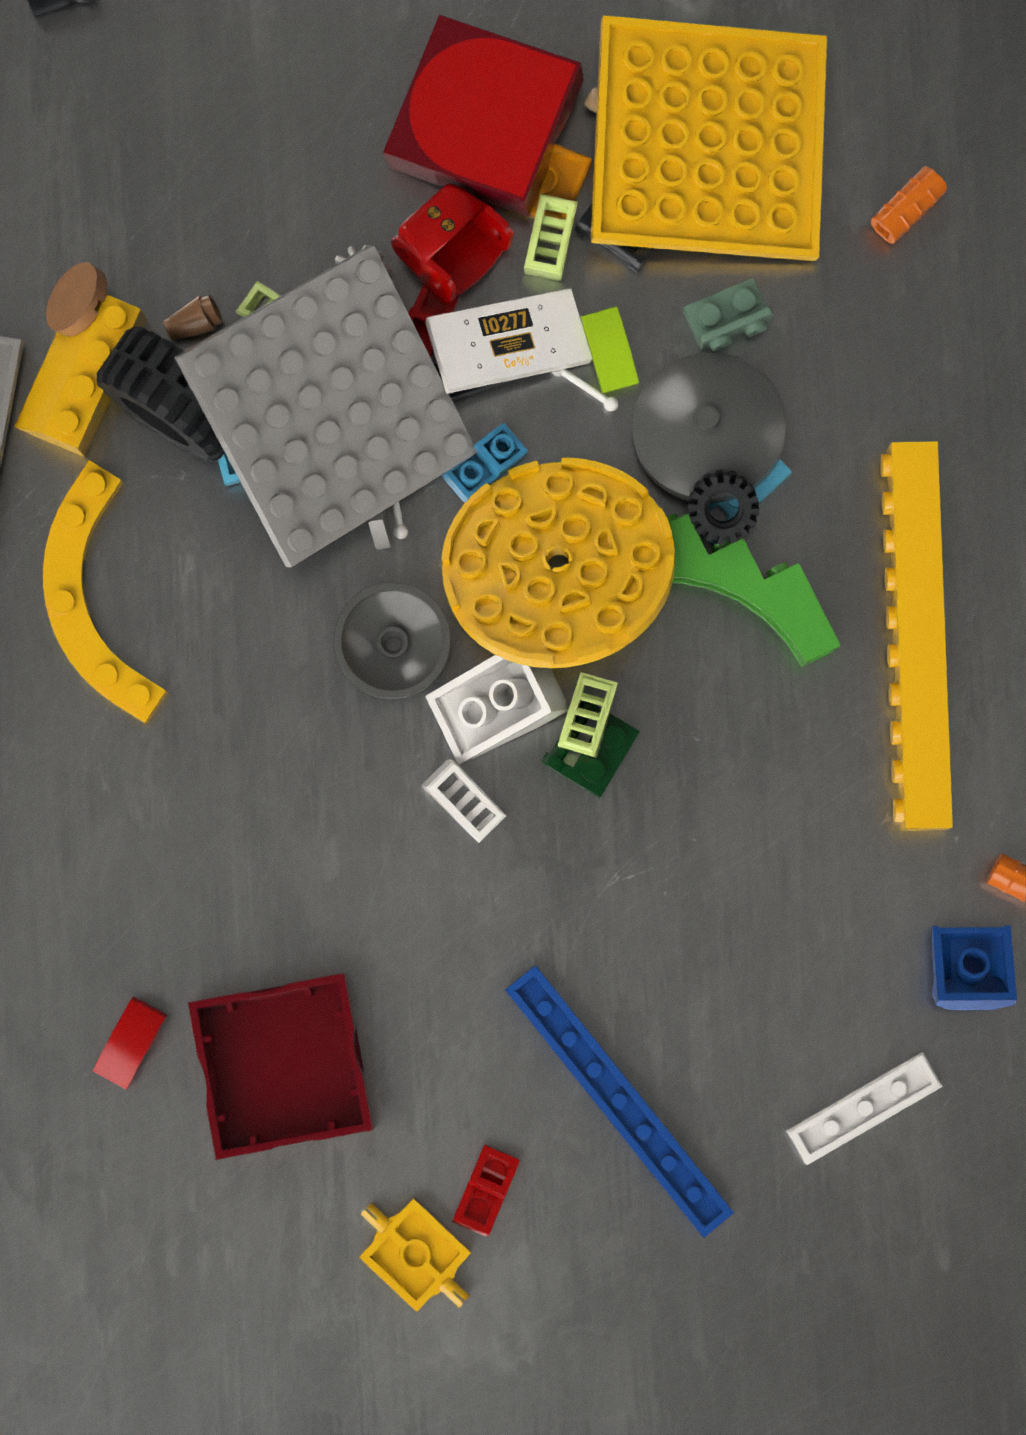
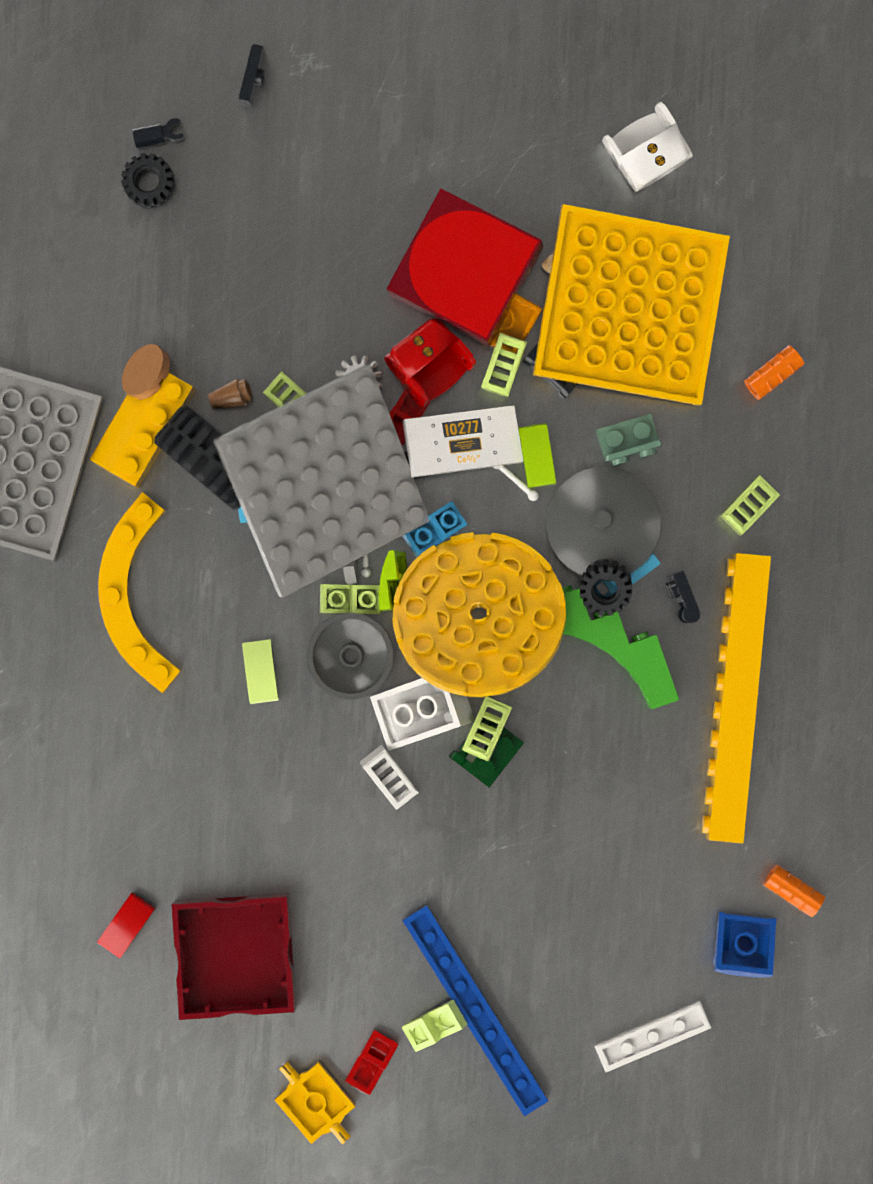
camera: 10 degrees right, 5 degrees up
none -> black tyre [121,153,175,208]
none -> yellowish green slope [242,639,279,704]
none -> yellowish green slope [320,584,380,614]
none -> lime slope [379,550,407,612]
none -> yellowish green slope [402,999,468,1052]
none -> black plate [665,570,700,623]
none -> yellowish green slope [720,475,780,536]

